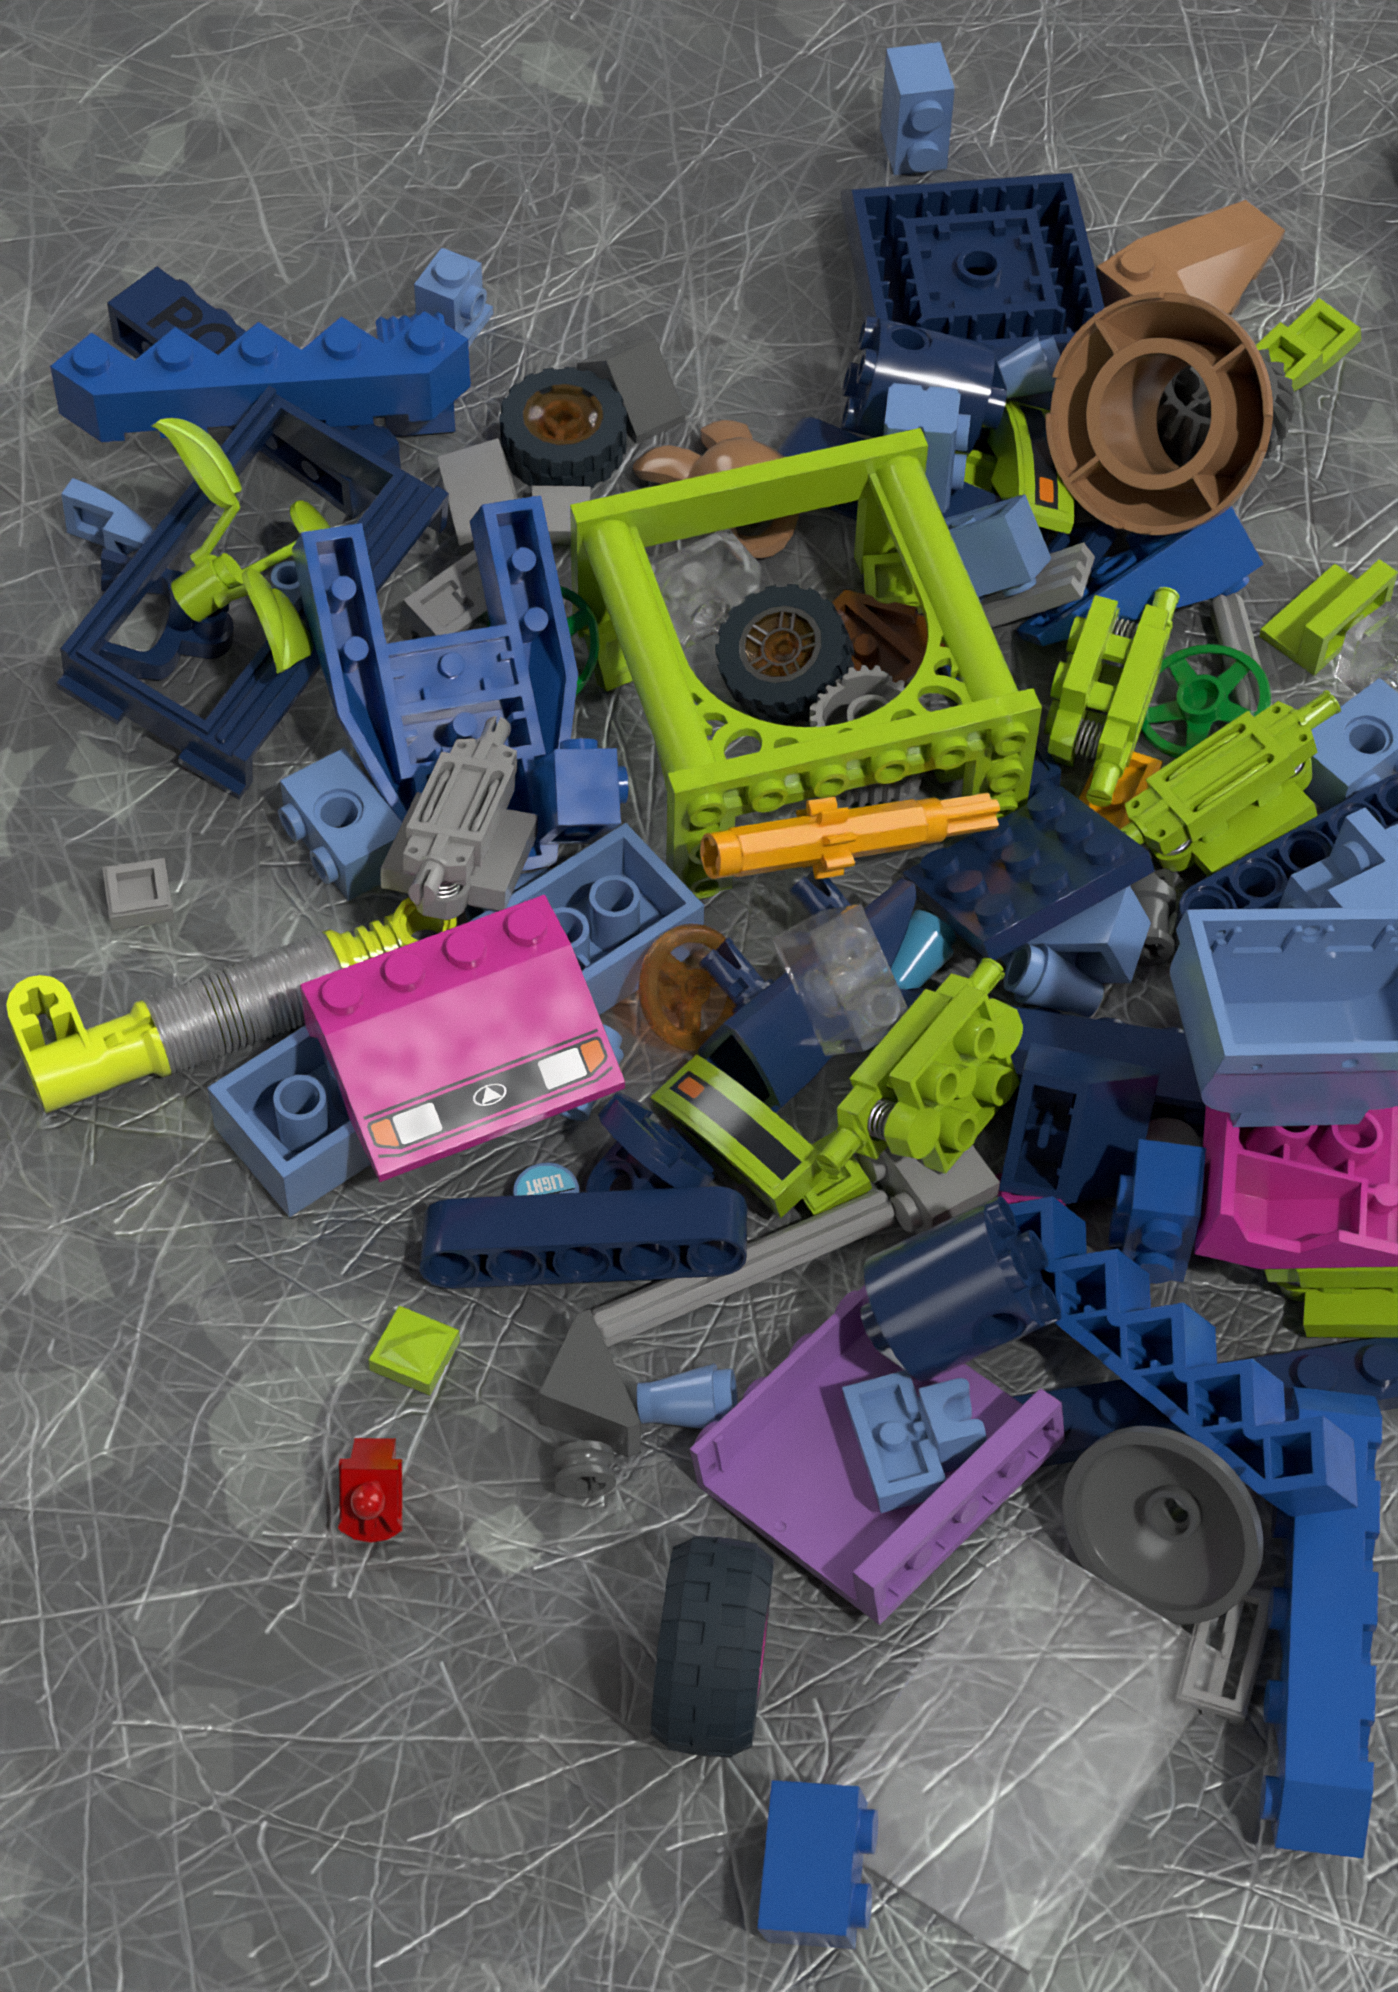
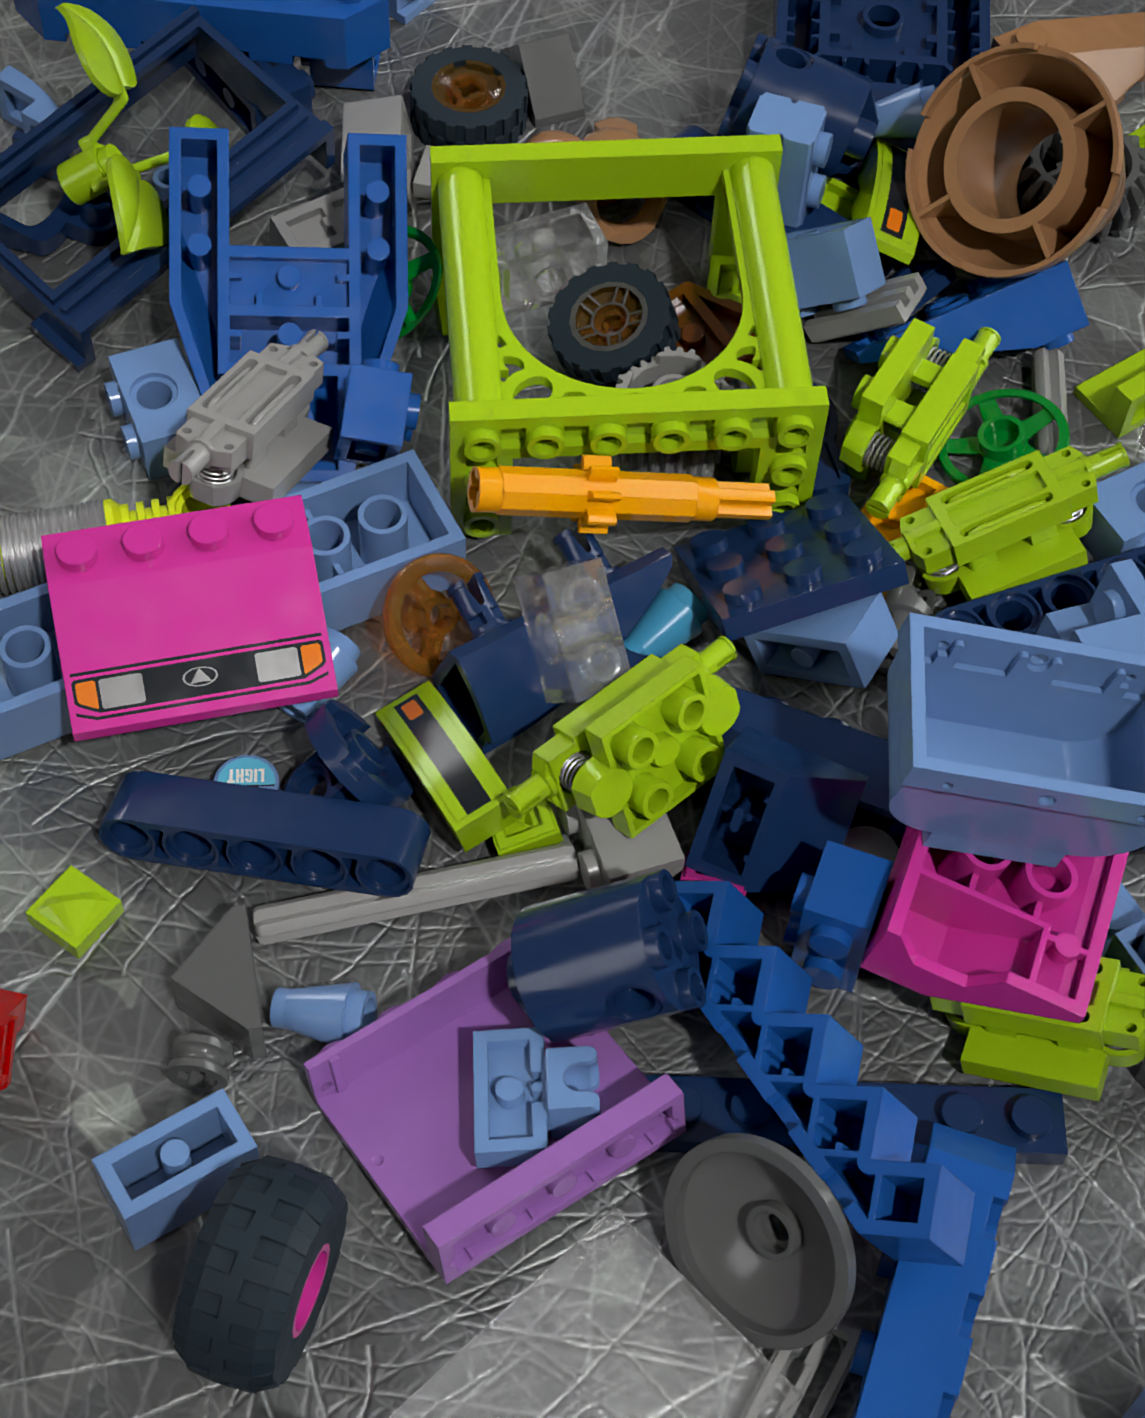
camera: 10 degrees right, 0 degrees up
medium blue cone [1004,943,1104,1018] -> none
none -> medium blue brick [91,1088,260,1251]

